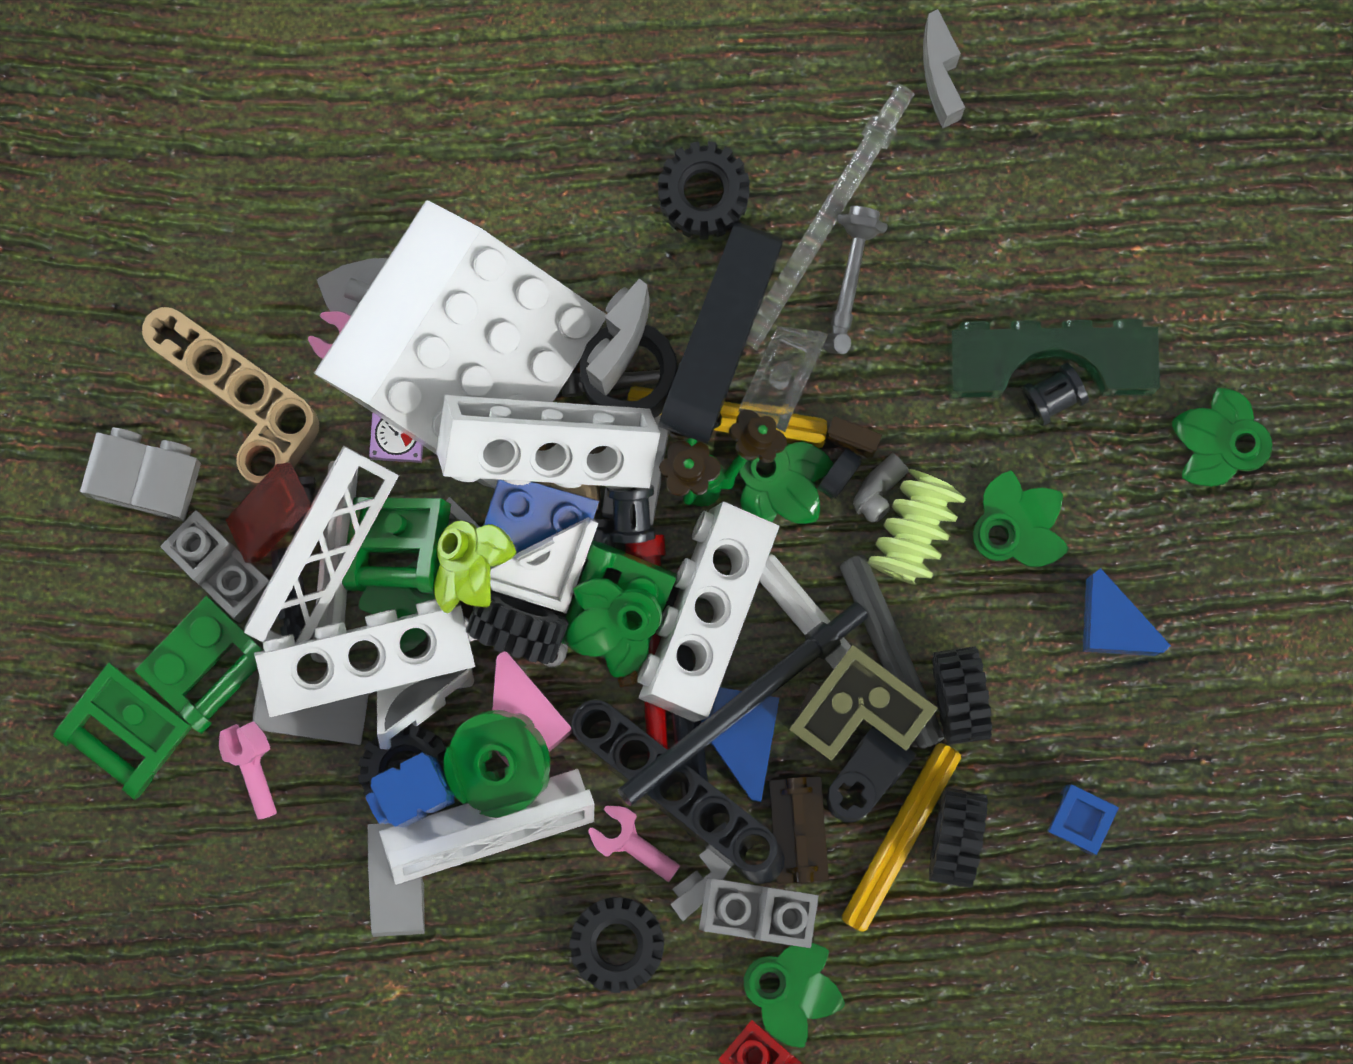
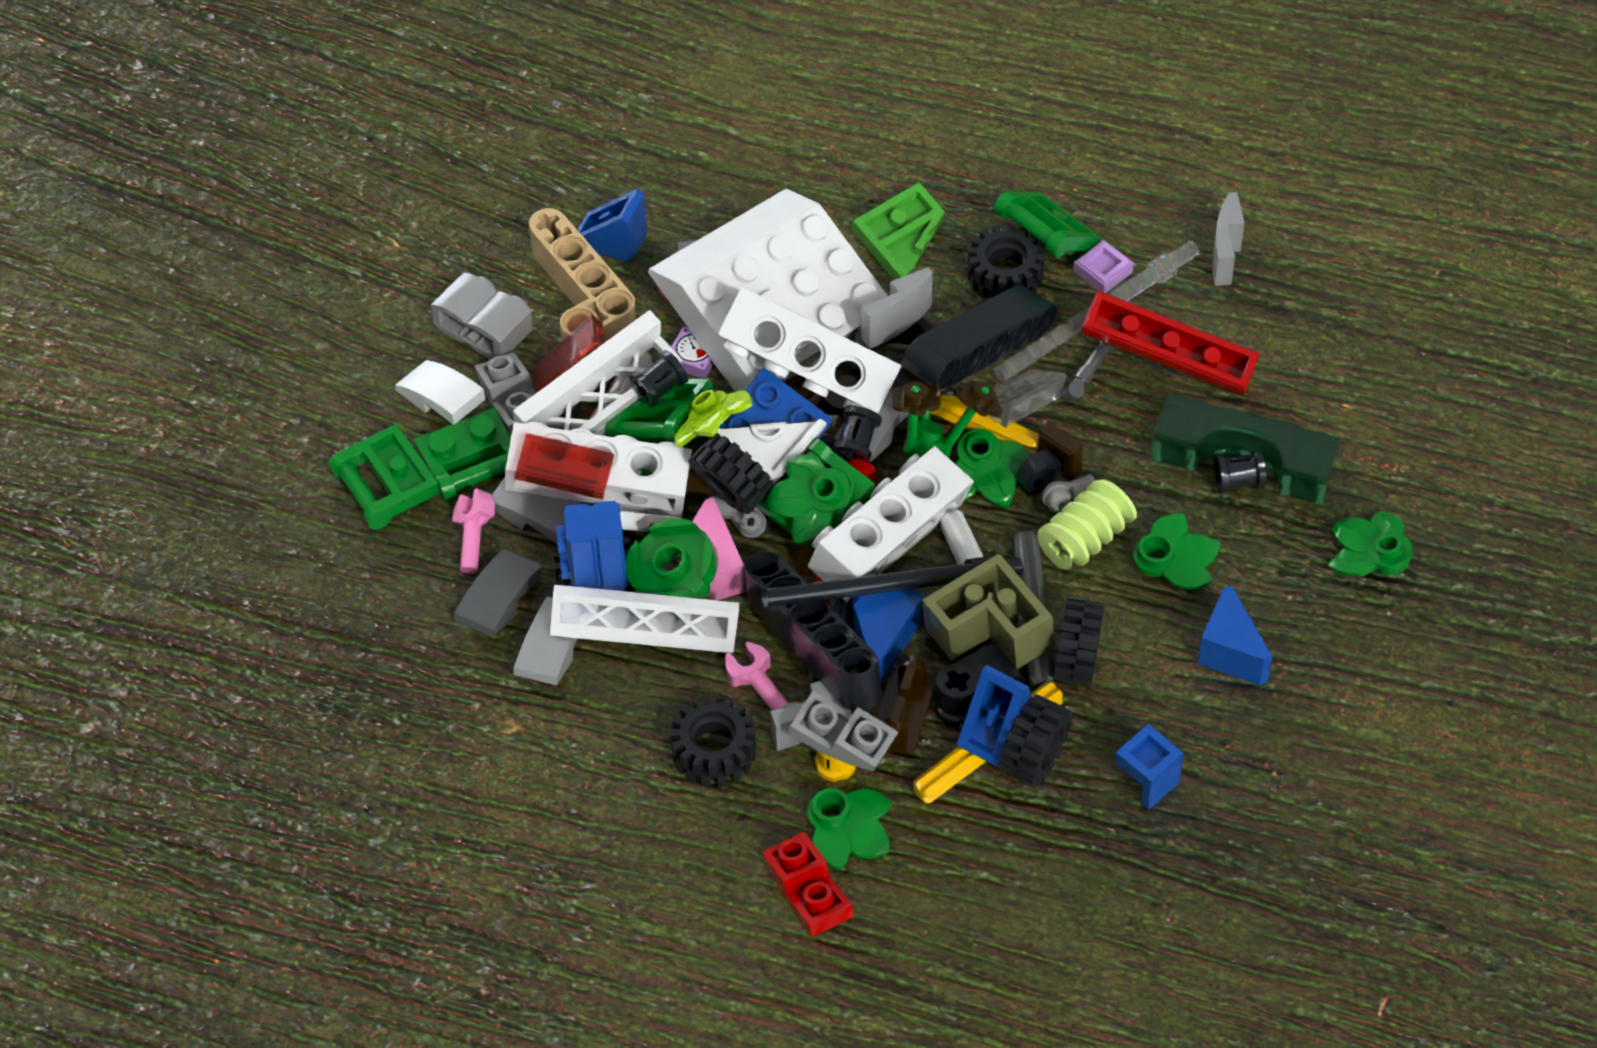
camera: 20 degrees right, 30 degrees down
none -> white slope [395,360,485,425]
none -> dark grey slope [453,549,542,637]
none -> clear red tile [515,433,615,500]
none -> blue slope [578,188,647,263]
none -> black bush [629,350,688,407]
none -> bright green wing [851,182,945,280]
none -> blue slope [957,665,1031,767]
none -> green plate [993,191,1101,258]
none -> lavender tile [1073,240,1134,293]
none -> red brick [1080,290,1260,396]

